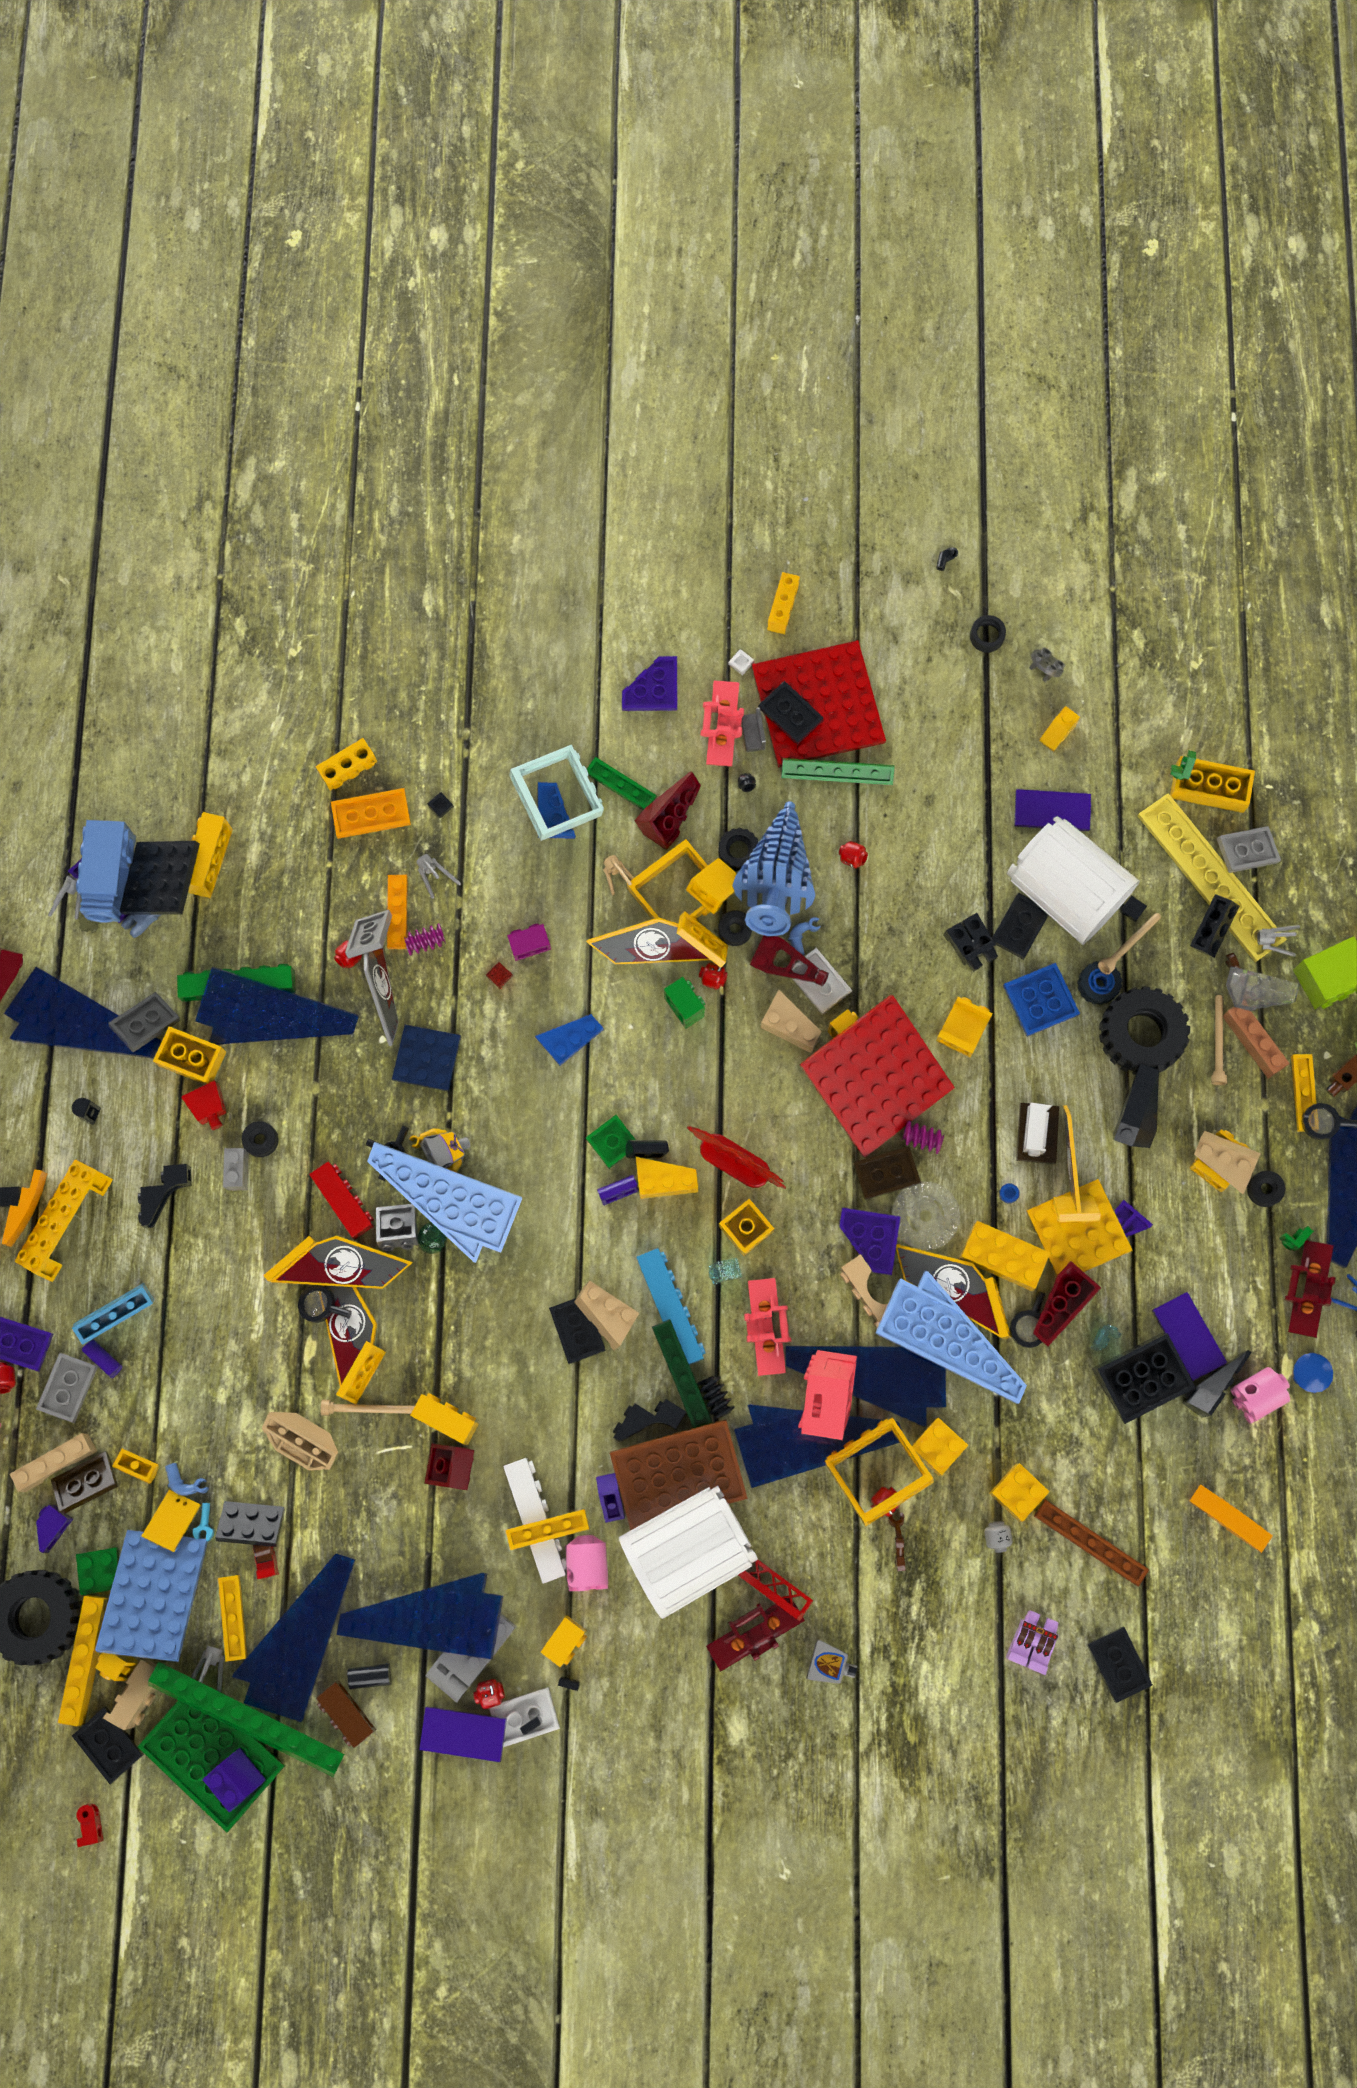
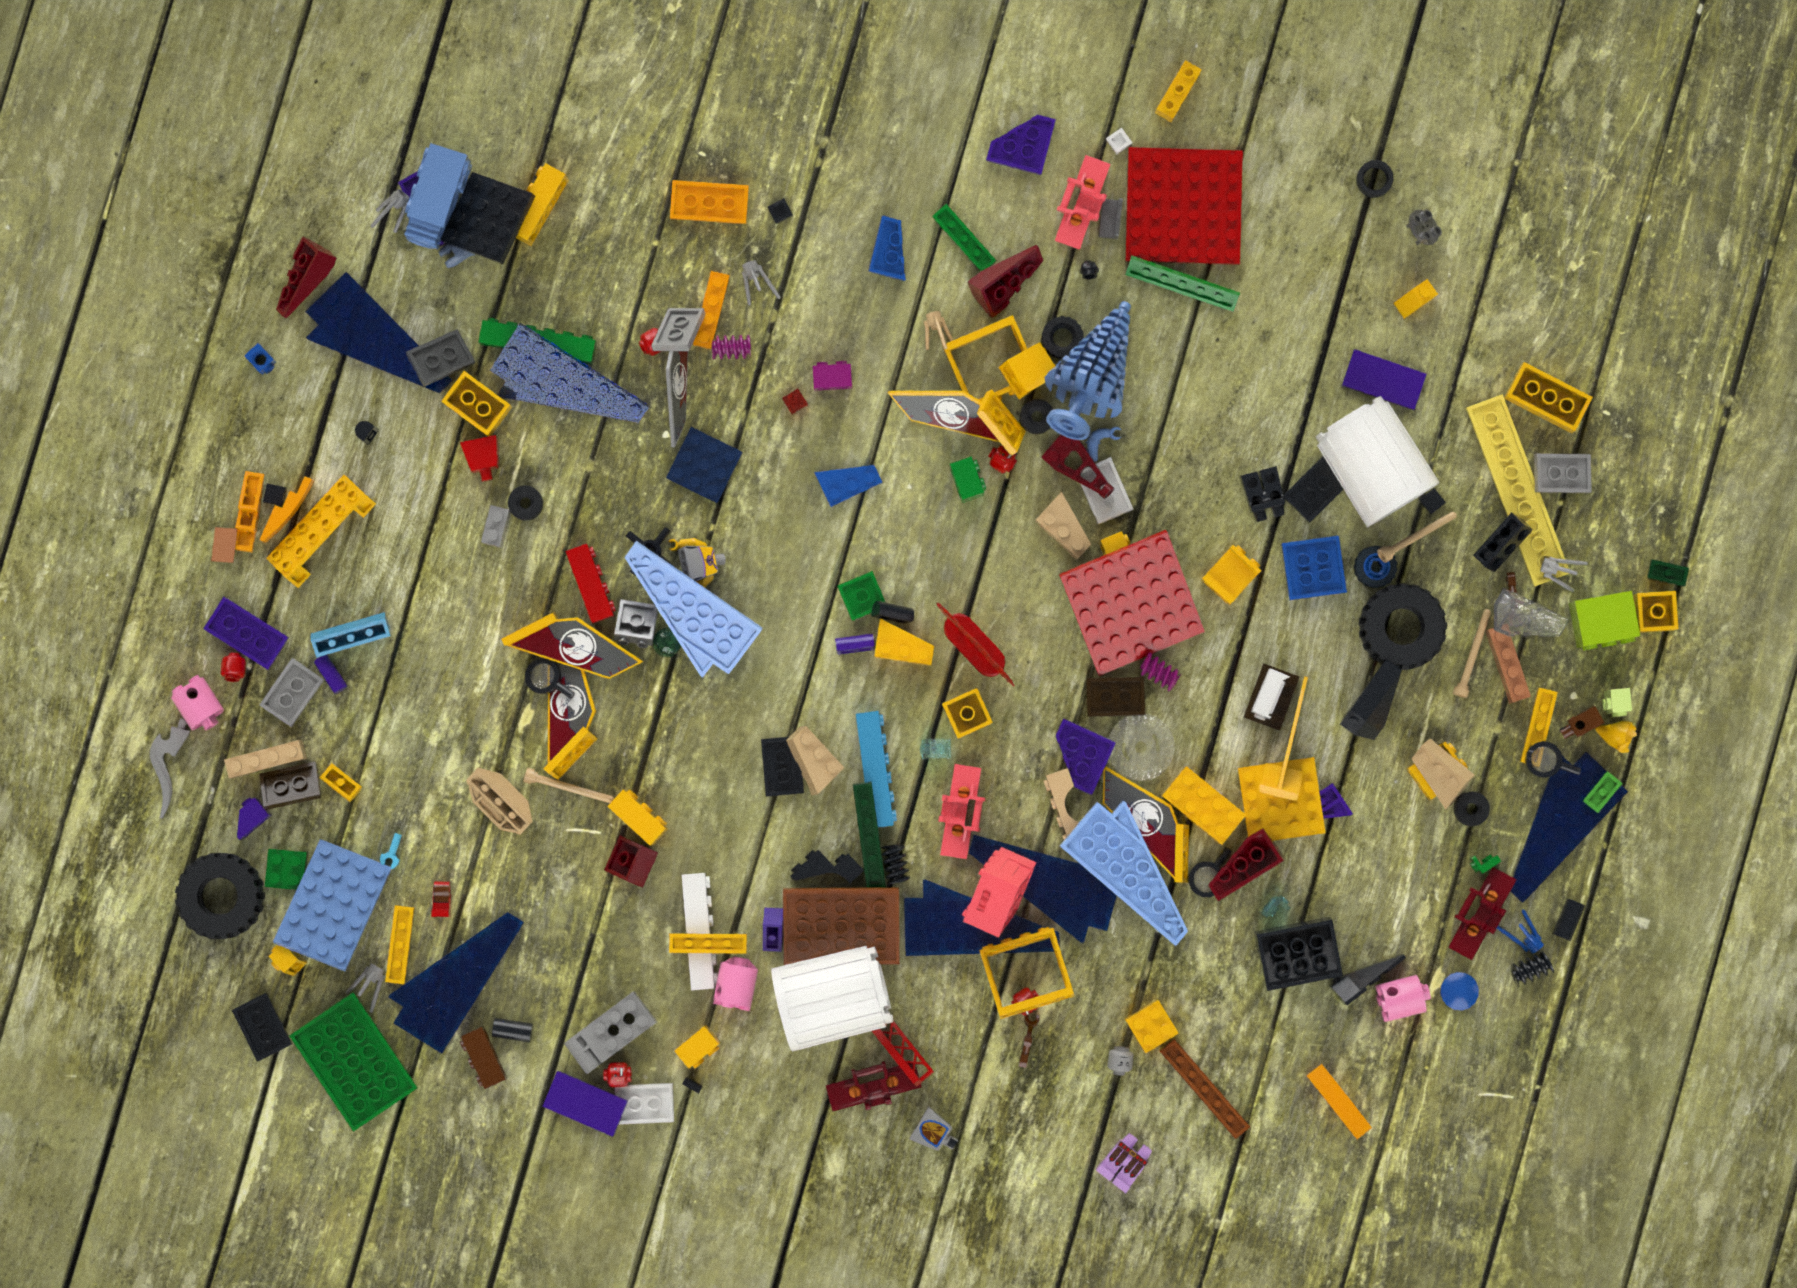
camera: 15 degrees right, 10 degrees up
yellow brick [58,1595,109,1726] -> none
red leg [76,1803,104,1847] -> none
tan wedge [103,1658,157,1730] -> none
black arch [138,1164,192,1229] -> none
yellow container [142,1490,201,1552] -> none
green brick [148,1662,345,1777] -> none
medium blue piece [165,1463,209,1496] -> none
dark purple slope [202,1748,266,1812] -> none
plate [215,1501,285,1547] -> none
yellow brick [315,738,377,790] -> none
clear blue wing [336,1572,504,1660] -> none
light aqua window [509,745,604,841] -> none
black tile [520,1715,542,1735] -> none
black plate [758,681,824,745] -> none
red head [839,841,868,868] -> none
yellow brick [912,1418,968,1476] -> none
black arm [936,547,958,571] -> none
blue tile [999,1183,1019,1204] -> none
black plate [1087,1627,1153,1703] -> none
dark purple tile [1152,1292,1227,1381] -> none
green bracket [1170,750,1196,780] -> none

